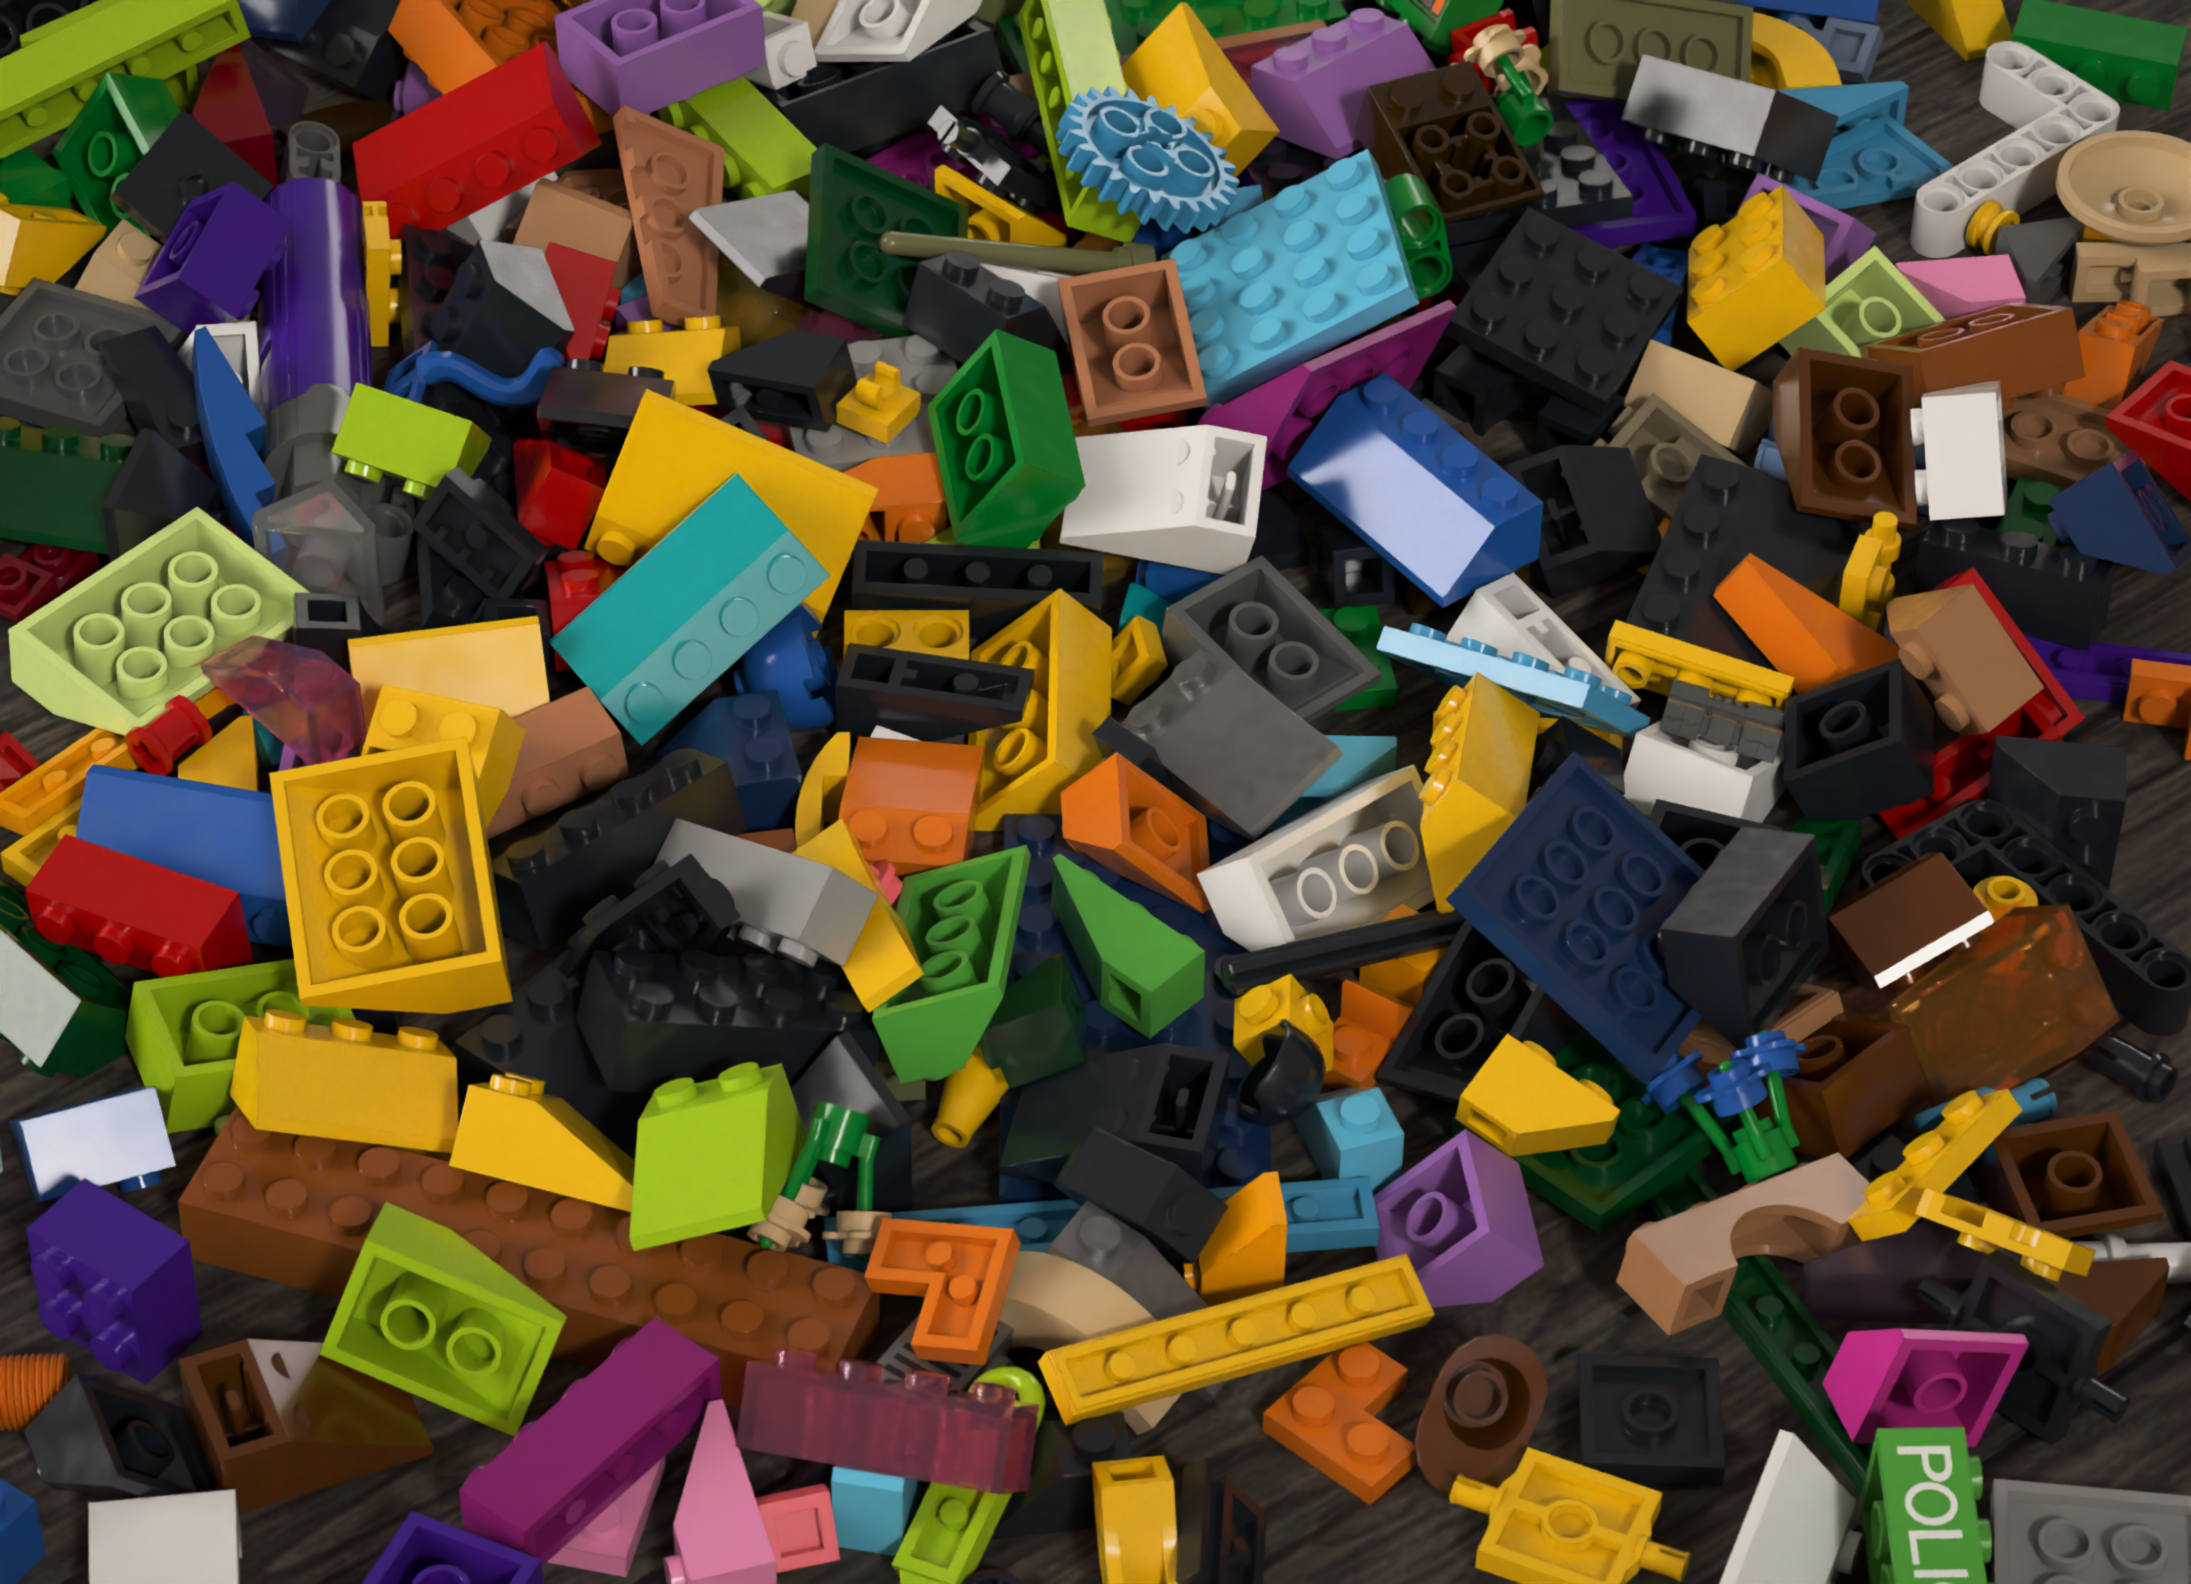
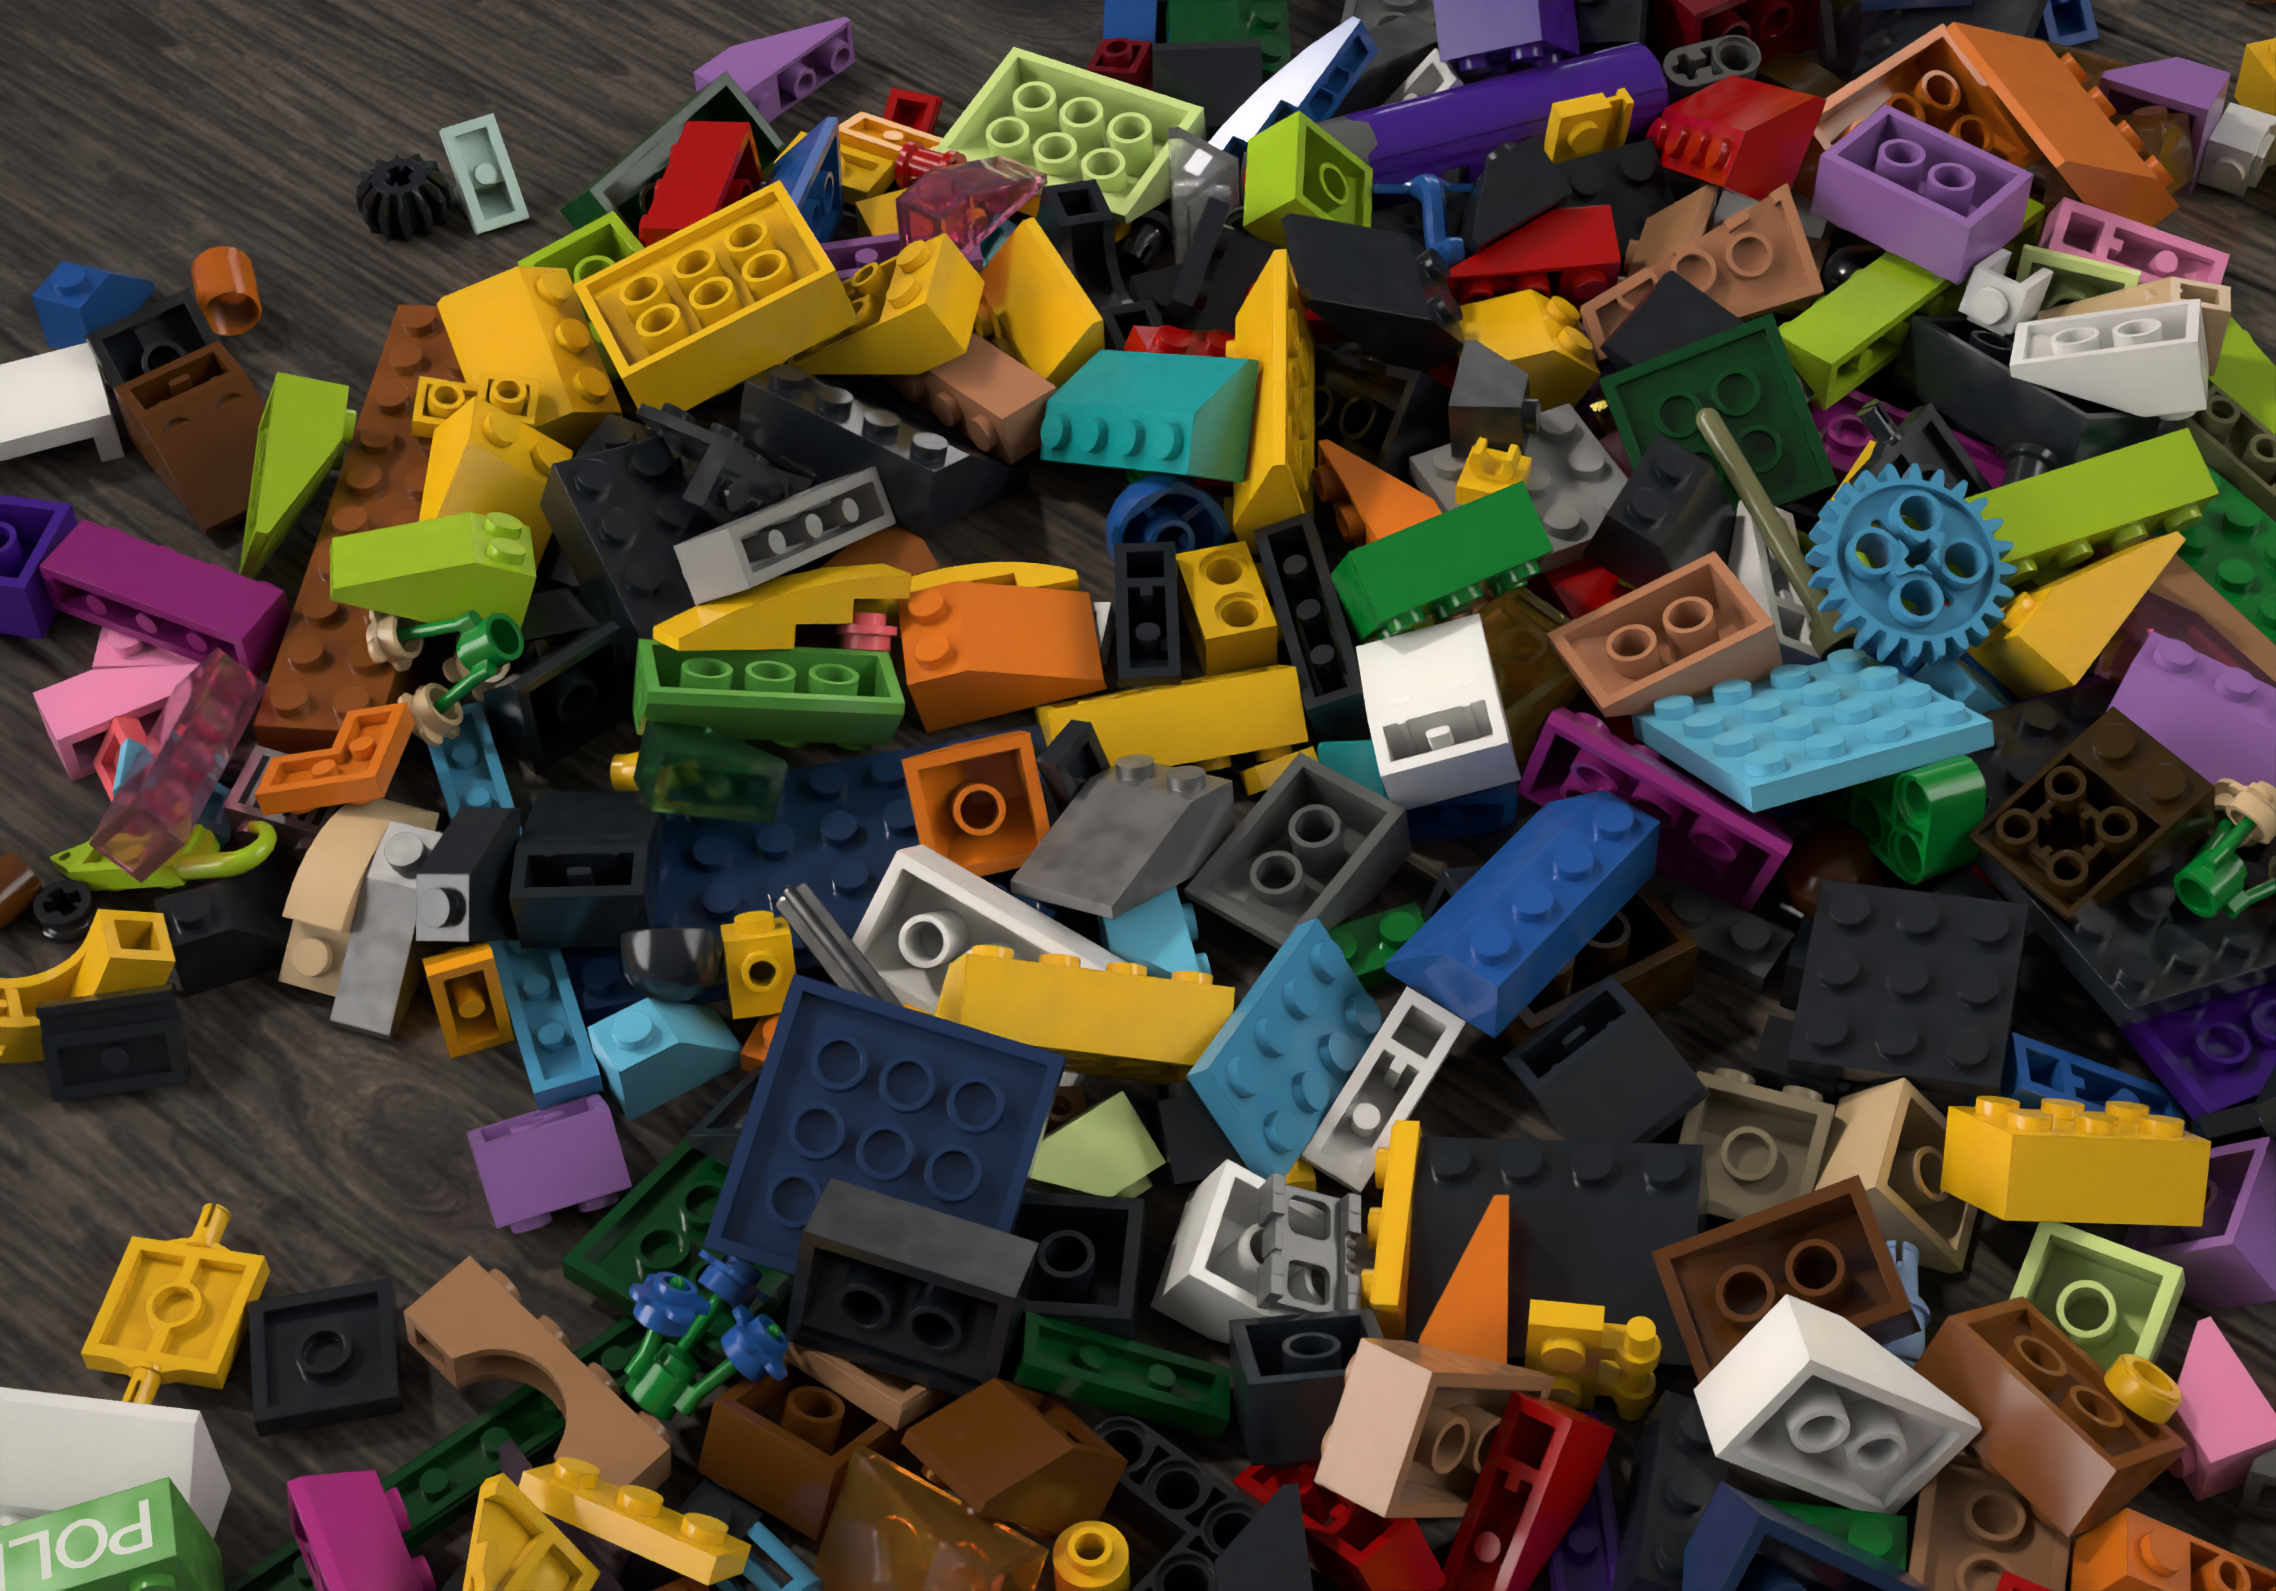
camera: 80 degrees right, 5 degrees up
slope [9,1086,176,1205] -> none
dark purple brick [26,1178,203,1385] -> none
dark blue slope [654,690,802,834] -> none
yellow tile [1038,1254,1435,1426] -> none
bright green slope [1052,853,1205,1039] -> none
orange plate [1262,1342,1417,1506] -> none
reddish brown piece [1415,1334,1548,1497] -> none
yellow slope [1455,1033,1620,1157] -> none
none -> yellow slope [410,370,540,438]
none -> yellow tile [2104,1354,2183,1424]

